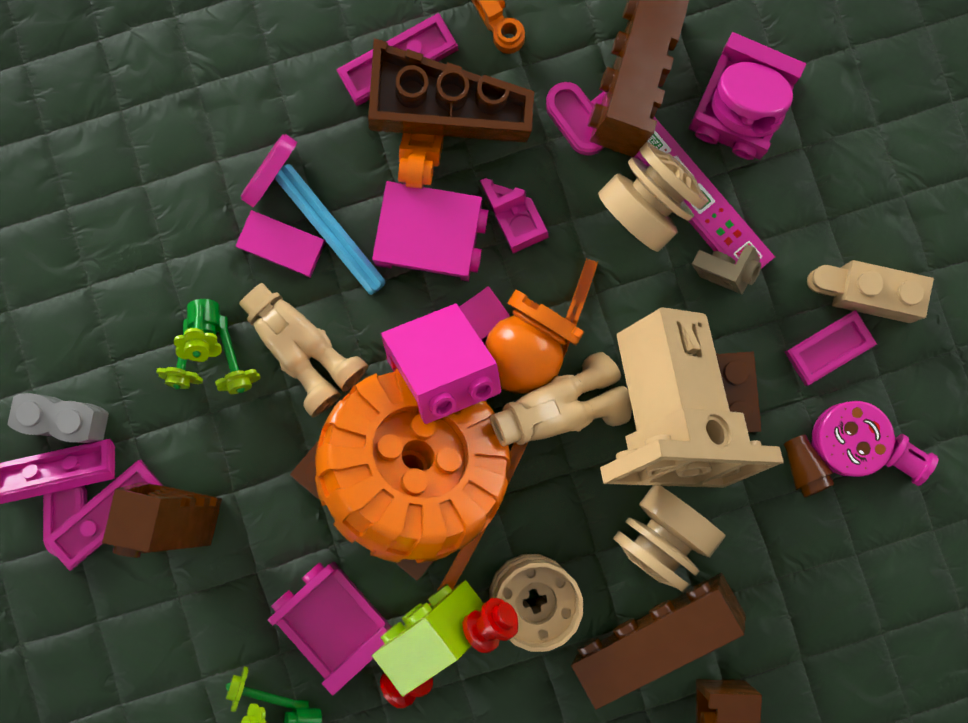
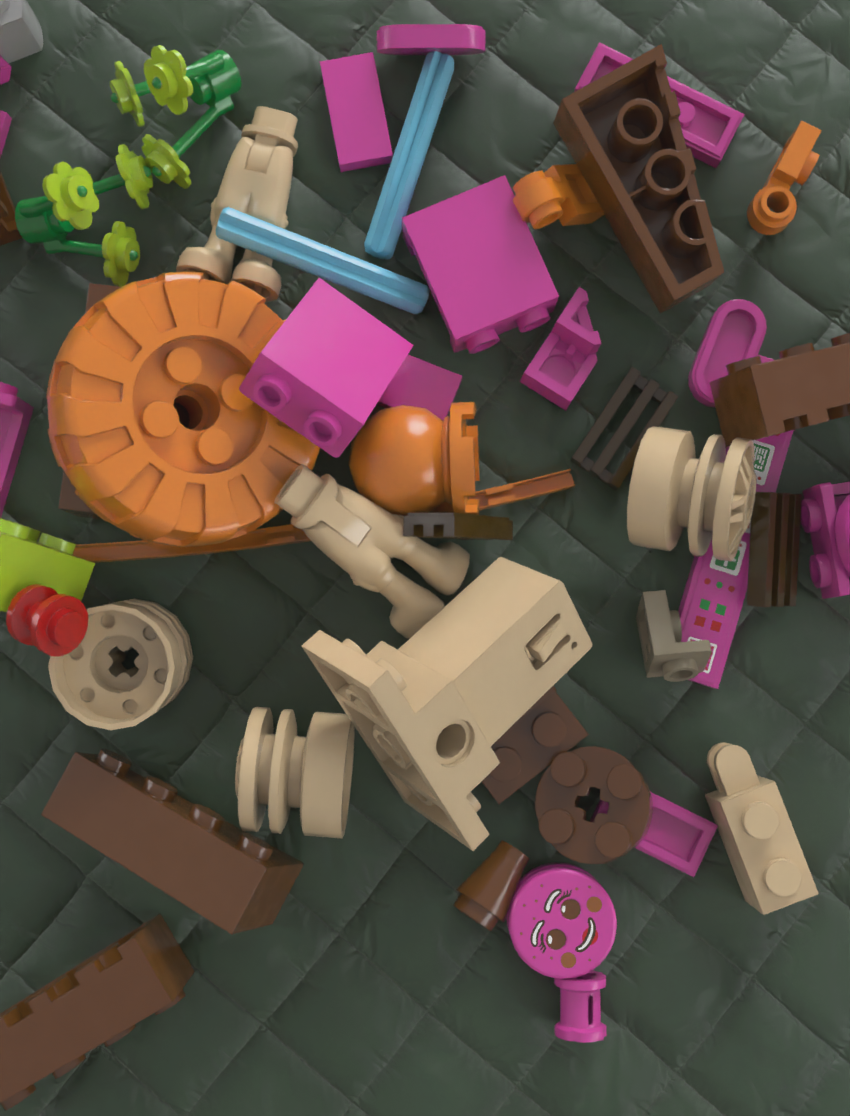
camera: 50 degrees right, 0 degrees up
none -> lime plant [15,144,153,287]
none -> medium azure axle [216,207,429,314]
none -> dark brown tile [403,513,513,540]
none -> reddish brown plate [535,746,653,864]
none -> dark brown tile [570,366,679,491]
none -> dark brown tile [747,492,802,607]

